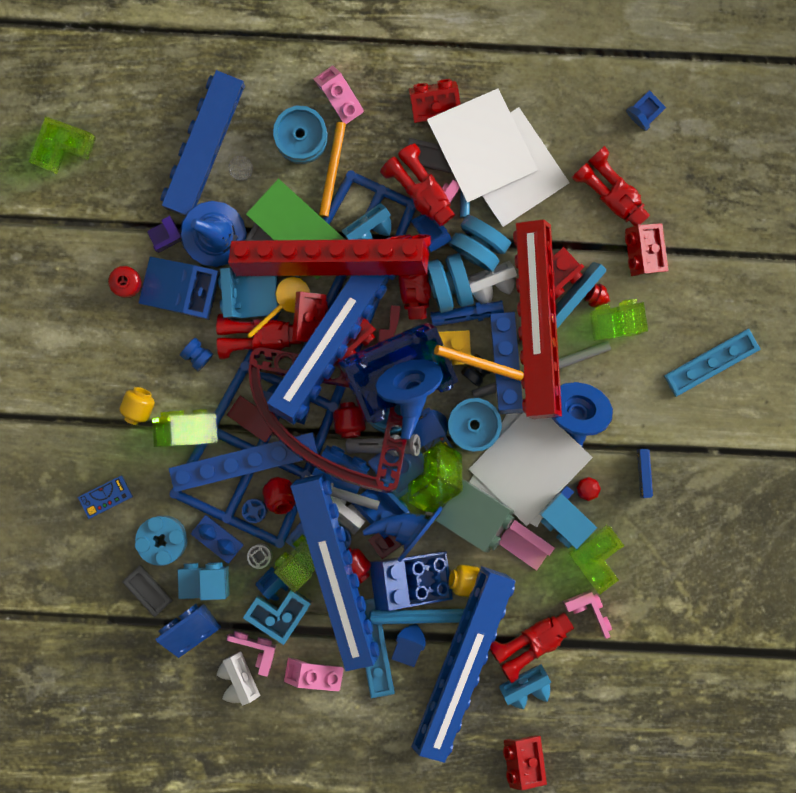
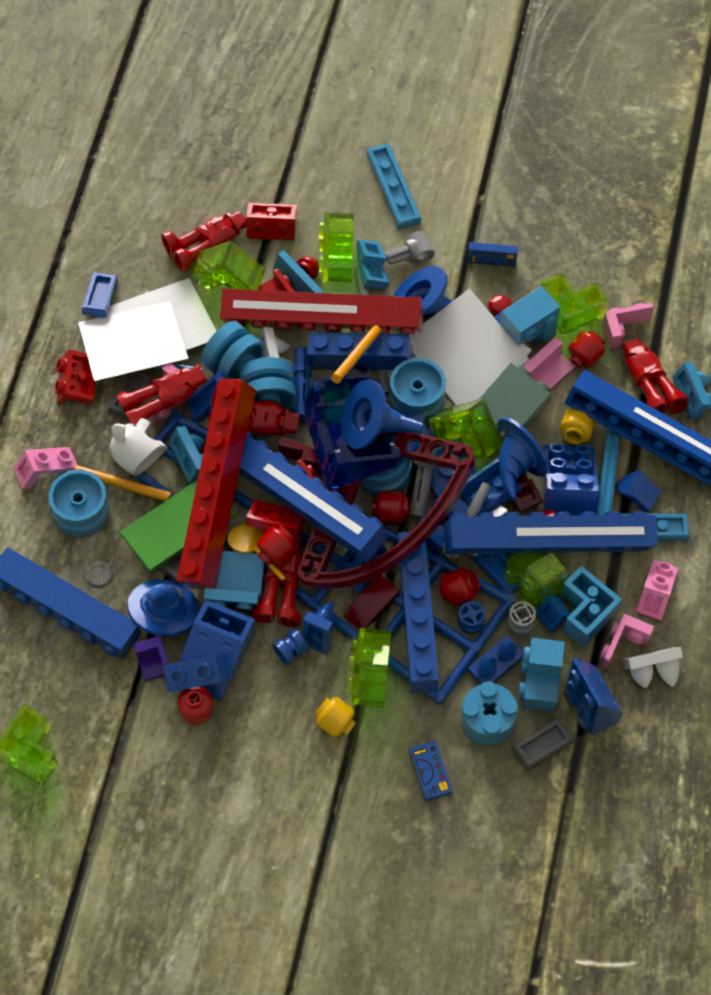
camera: 80 degrees left, 25 degrees down
blue tile [626,90,666,131] -> none
none -> tile [82,272,118,318]
none -> white piece [109,418,168,476]
none -> blue brick [163,654,228,692]
none -> clear neon green brick [190,241,266,290]
none -> red head [256,525,296,565]
none -> blue tile [303,601,334,655]
none -> dark azure slope [357,239,389,290]
none -> light grey axle [385,231,435,265]
none -> red head [568,330,605,368]

